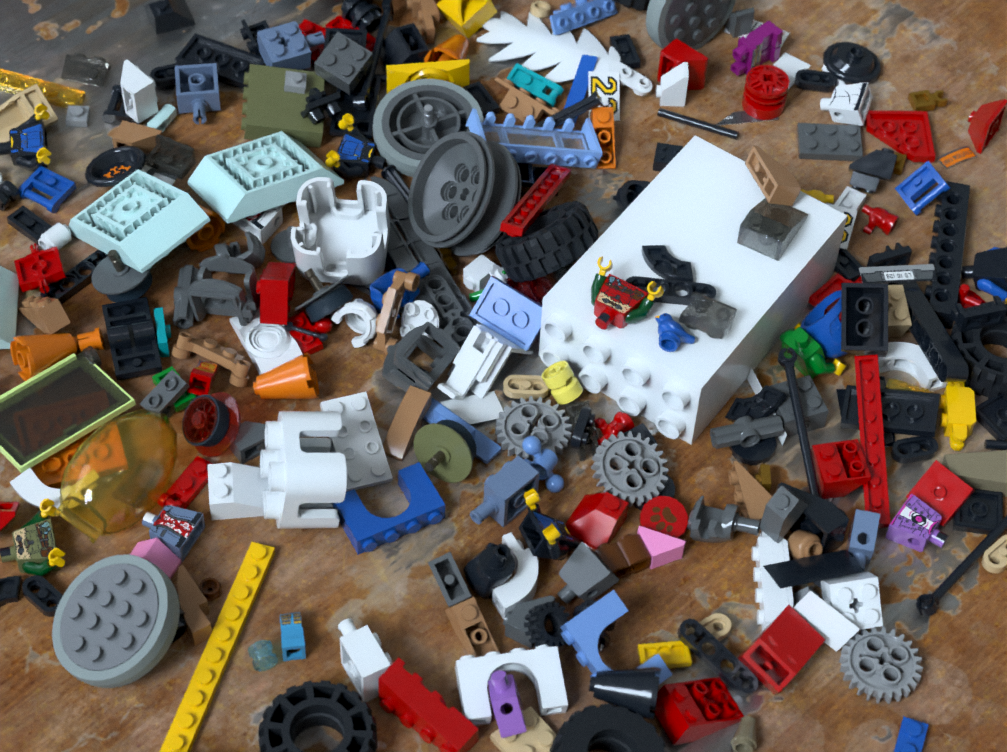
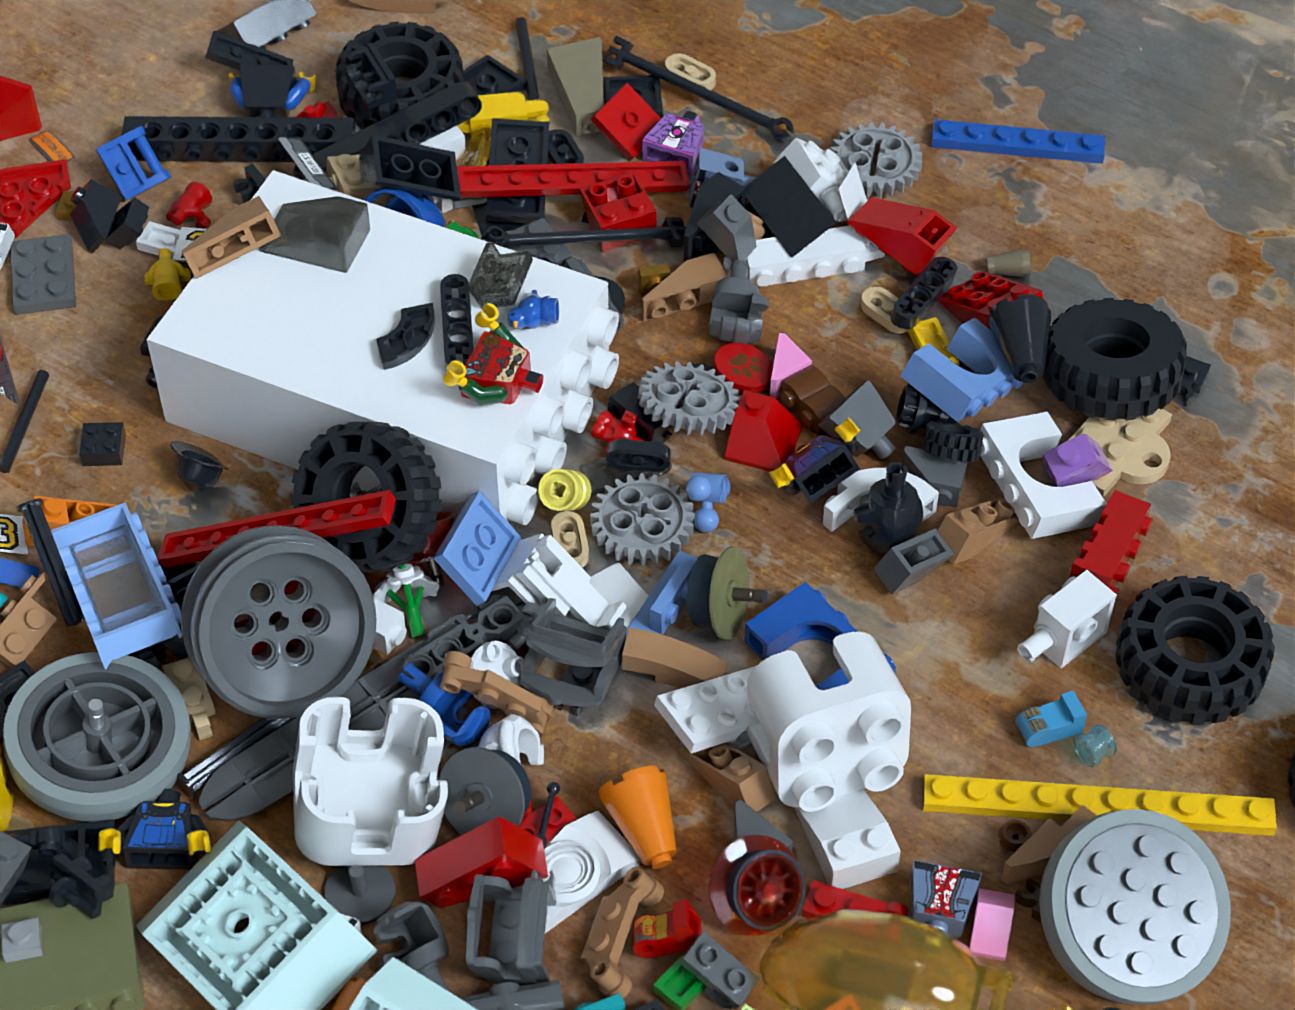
camera: 100 degrees left, 0 degrees up
sand blue brick [470,455,539,528] -> none

